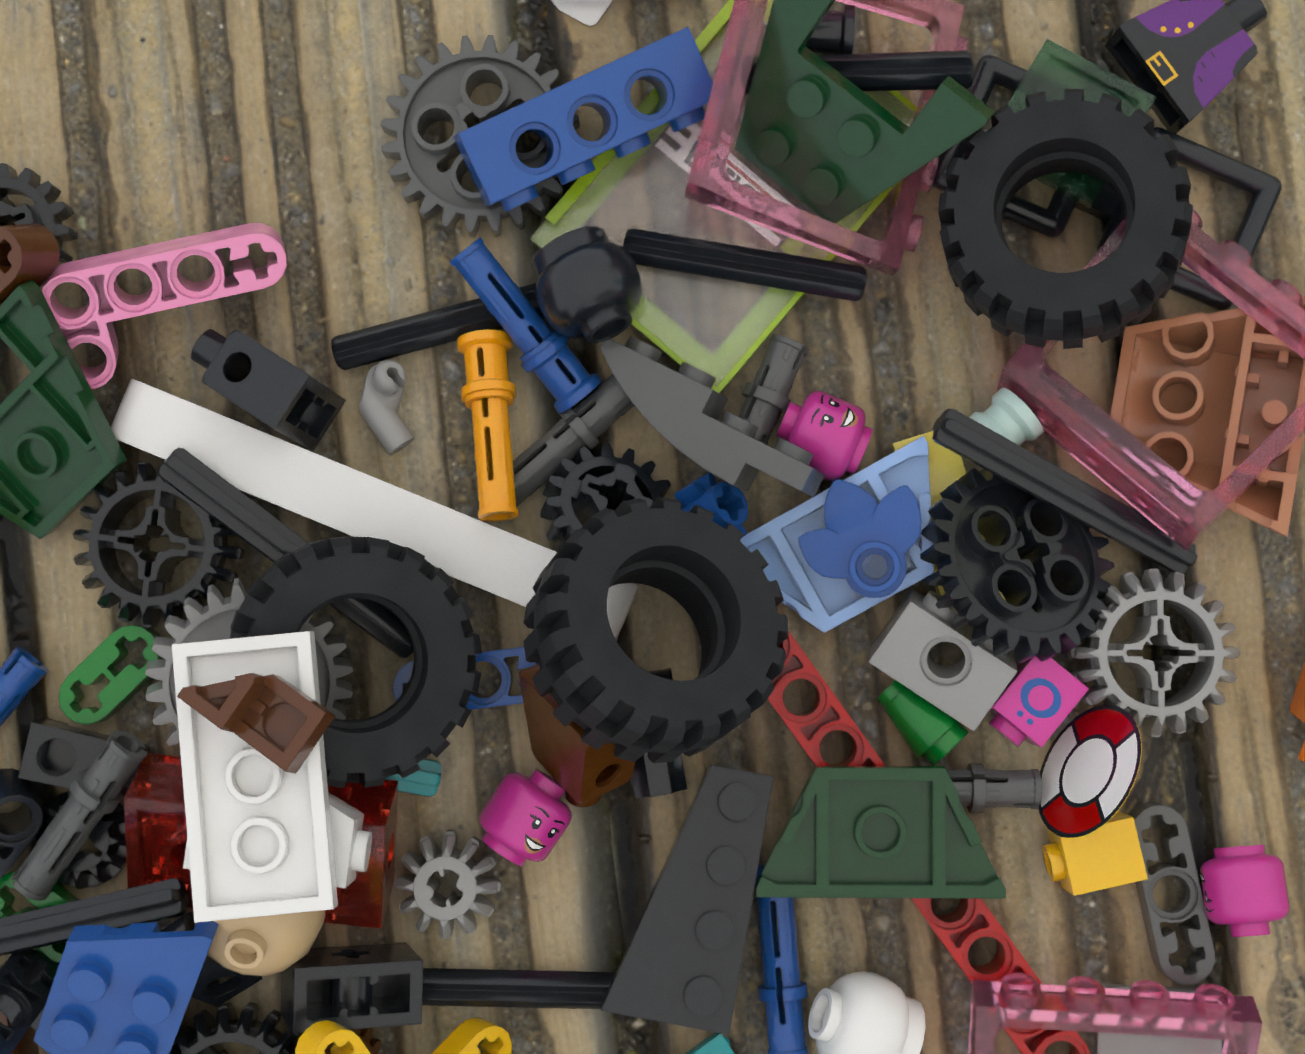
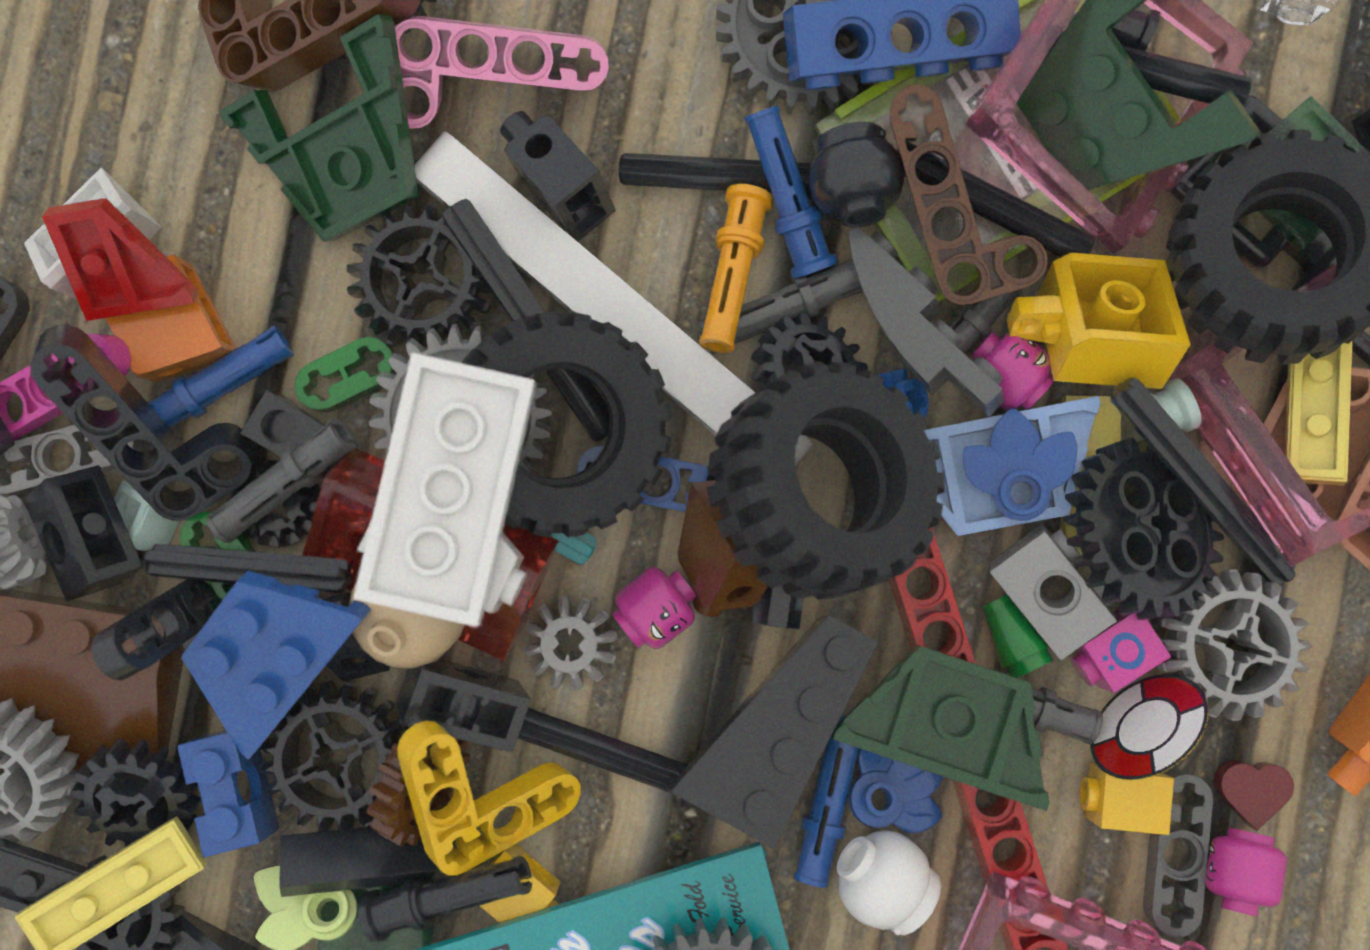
camera: 20 degrees right, 0 degrees up
reddish brown slope [177,673,336,774] -> none
light grey arm [359,360,414,455] -> none
none -> blue plate [849,749,943,833]
none -> reddish brown beam [890,84,1048,305]
none -> yellow hinge [1006,253,1190,389]
none -> dark red tile [1214,760,1294,831]
none -> light yellow tile [1283,341,1352,486]

